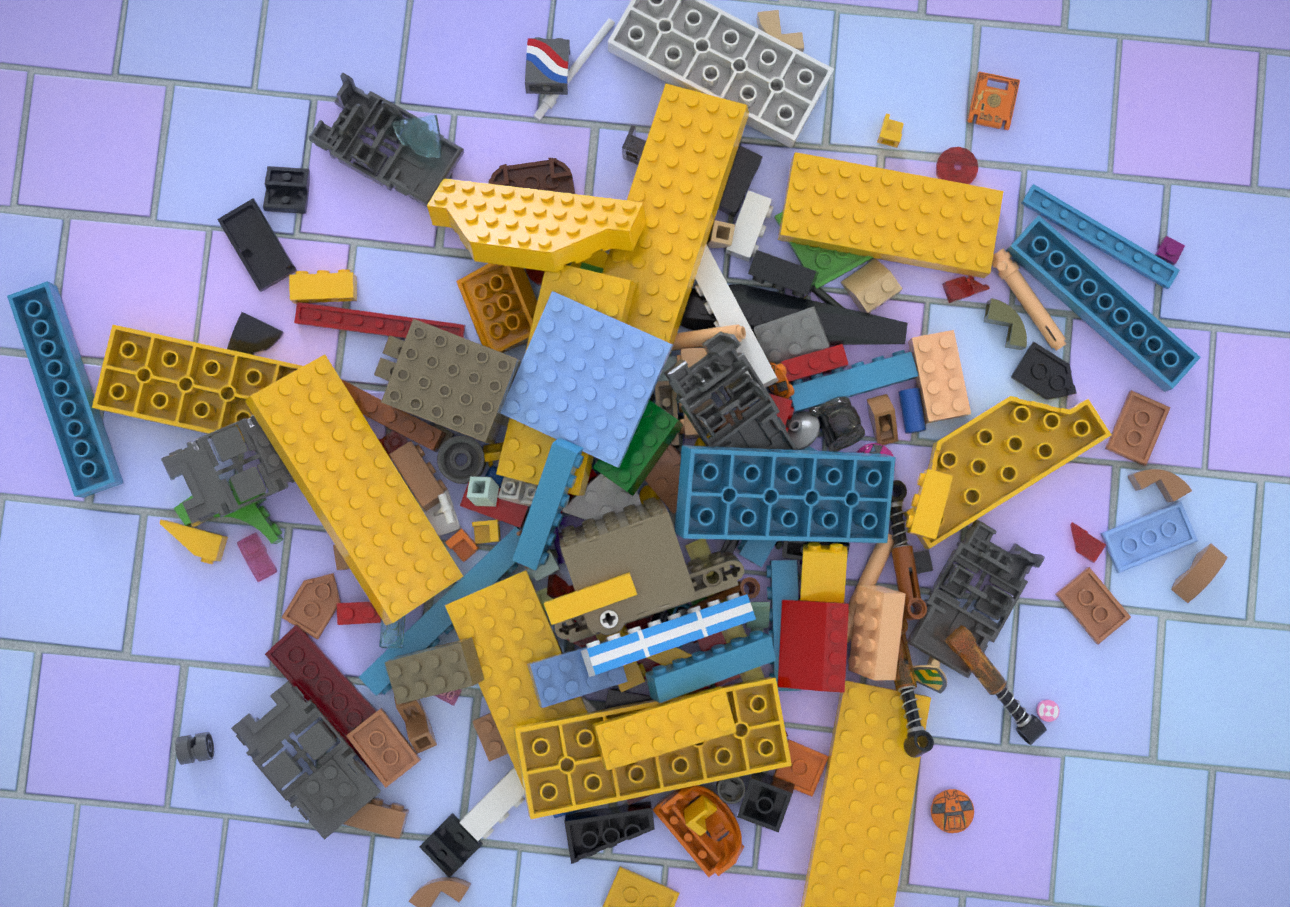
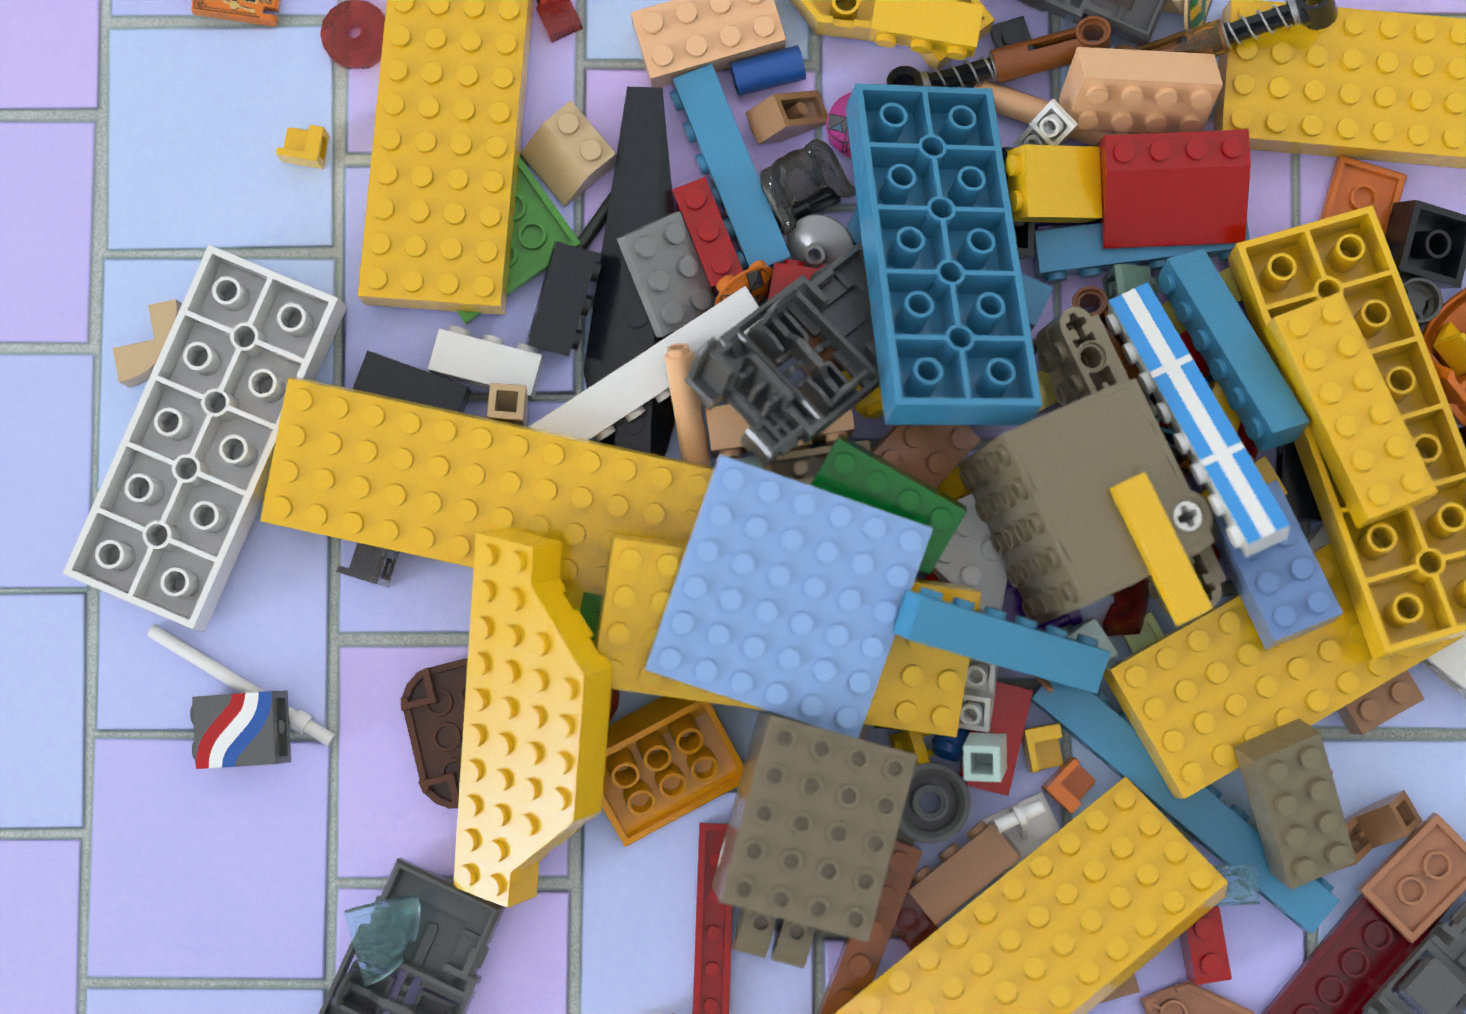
camera: 100 degrees left, 0 degrees up
none -> white slope [1014,99,1078,147]

